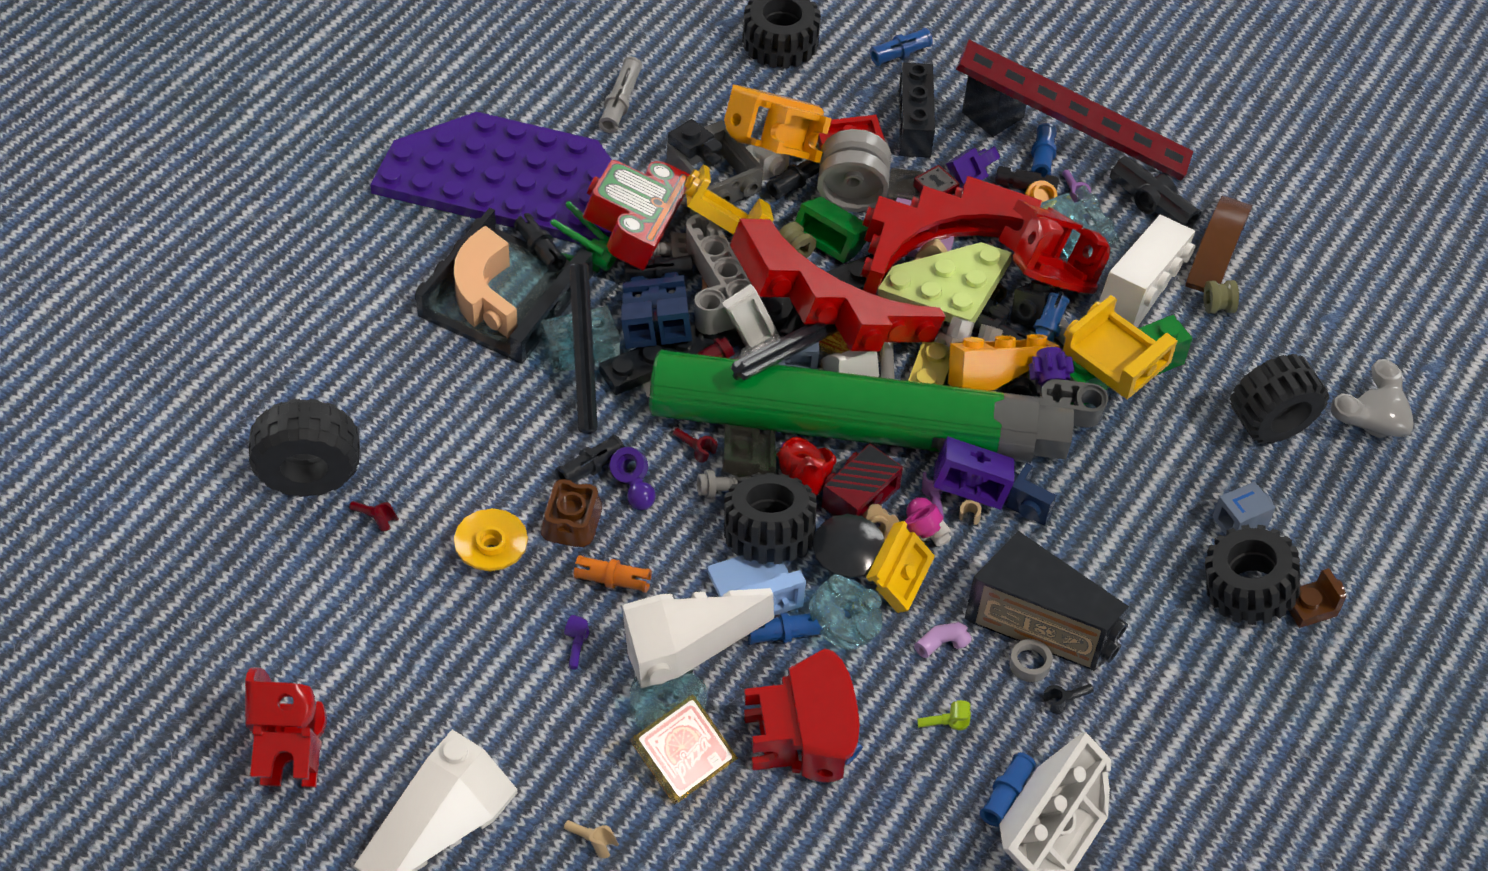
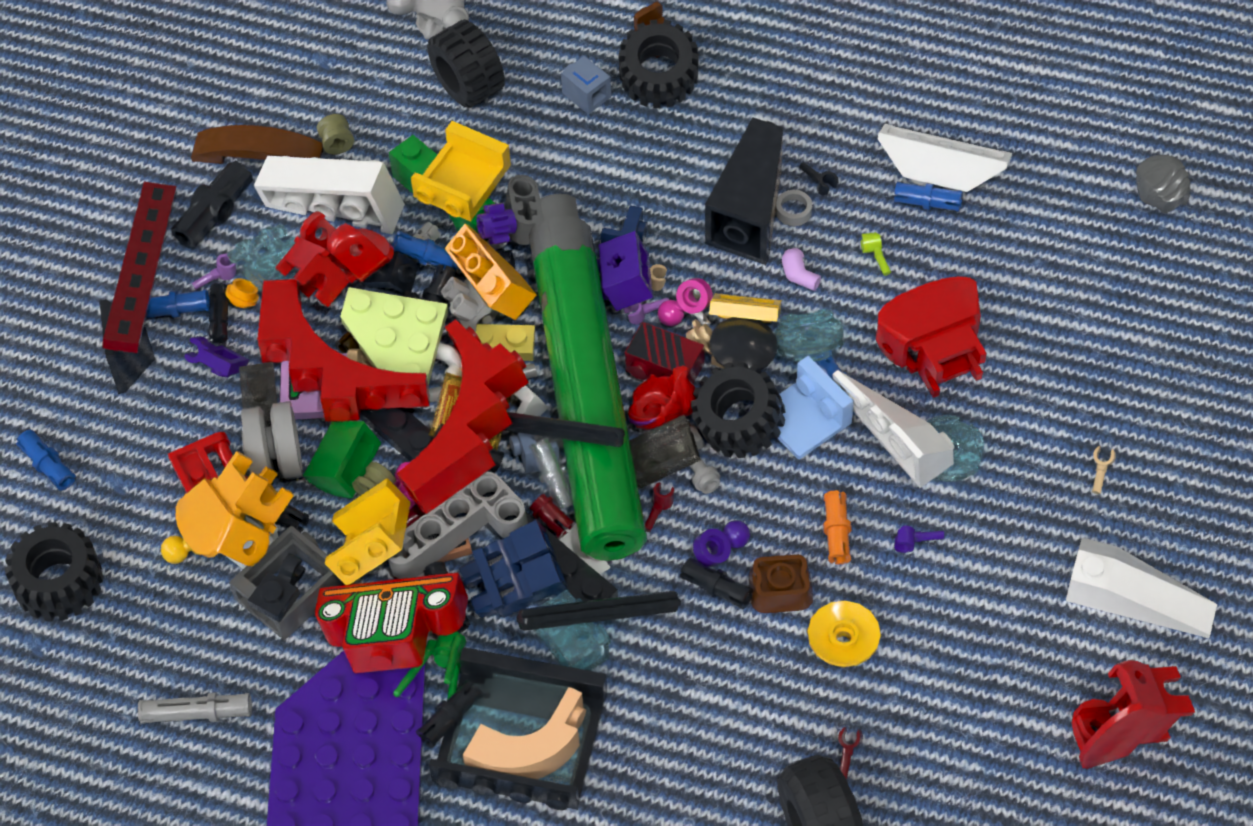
camera: 100 degrees left, 5 degrees up
tile [629,694,738,805] -> none
white tile [722,284,780,354] -> none
black brick [898,62,935,158] -> none
tile [913,165,960,195] -> none

